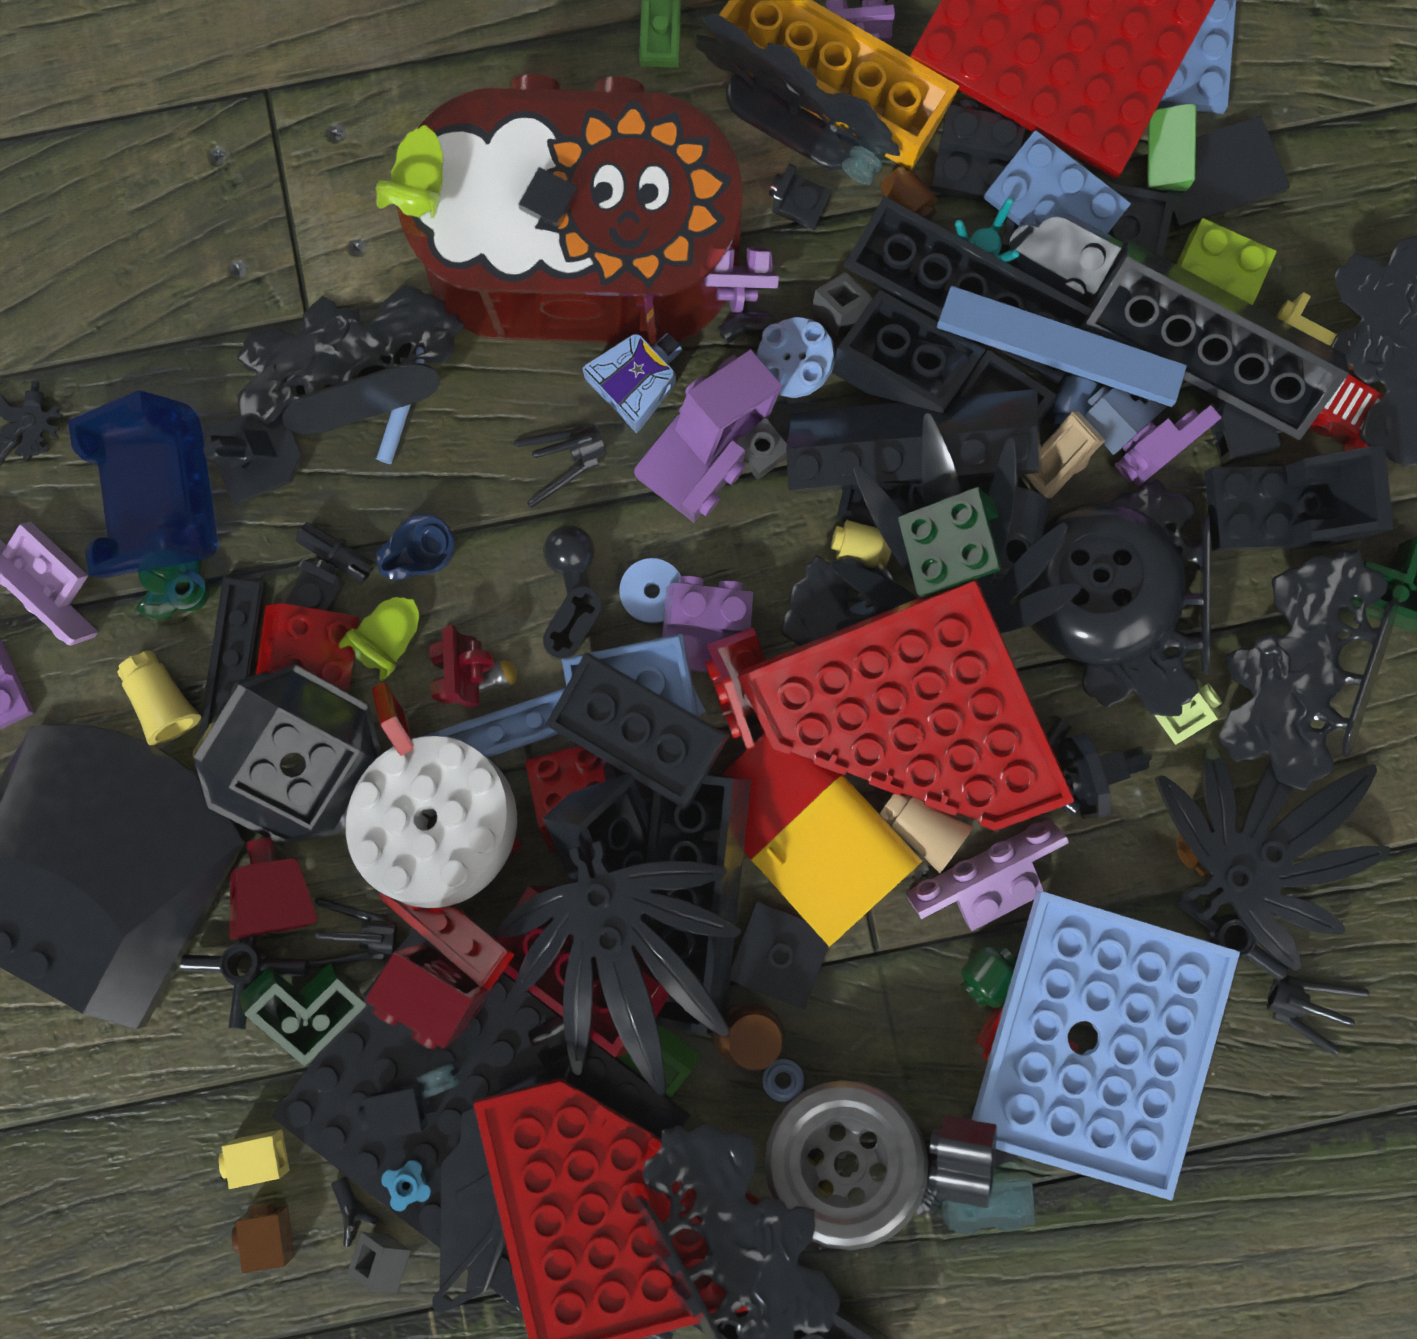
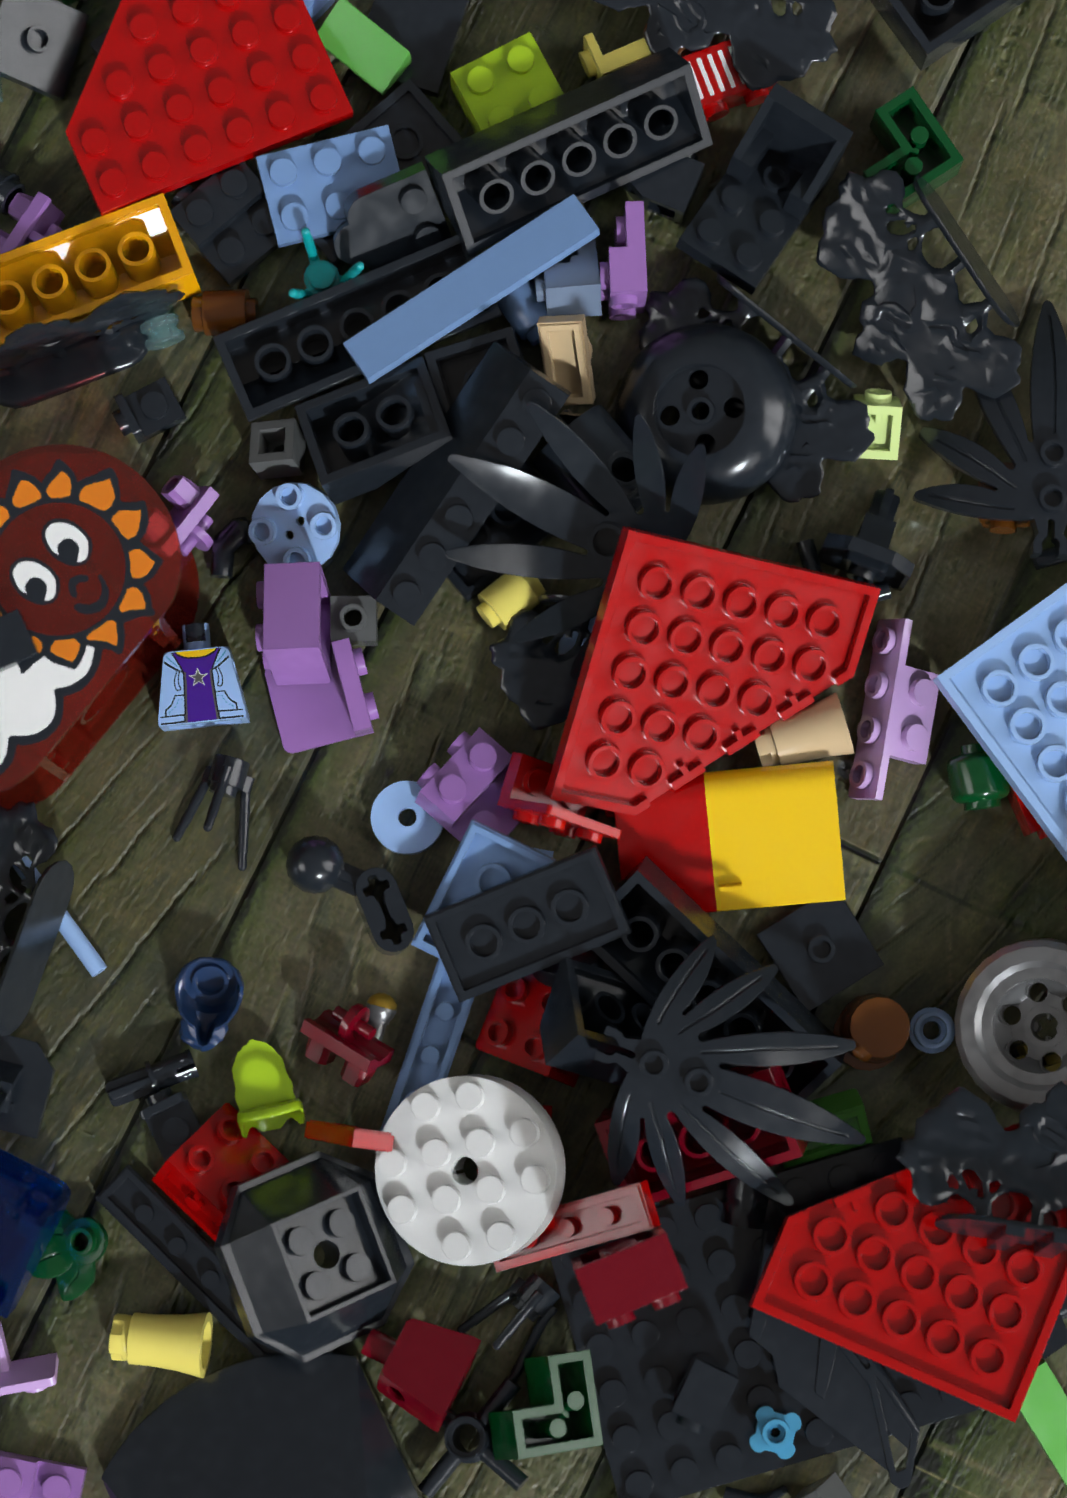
camera: 55 degrees left, 0 degrees up
clear light blue bush [416,1063,460,1098] -> none
bracket [898,487,1001,597] -> none

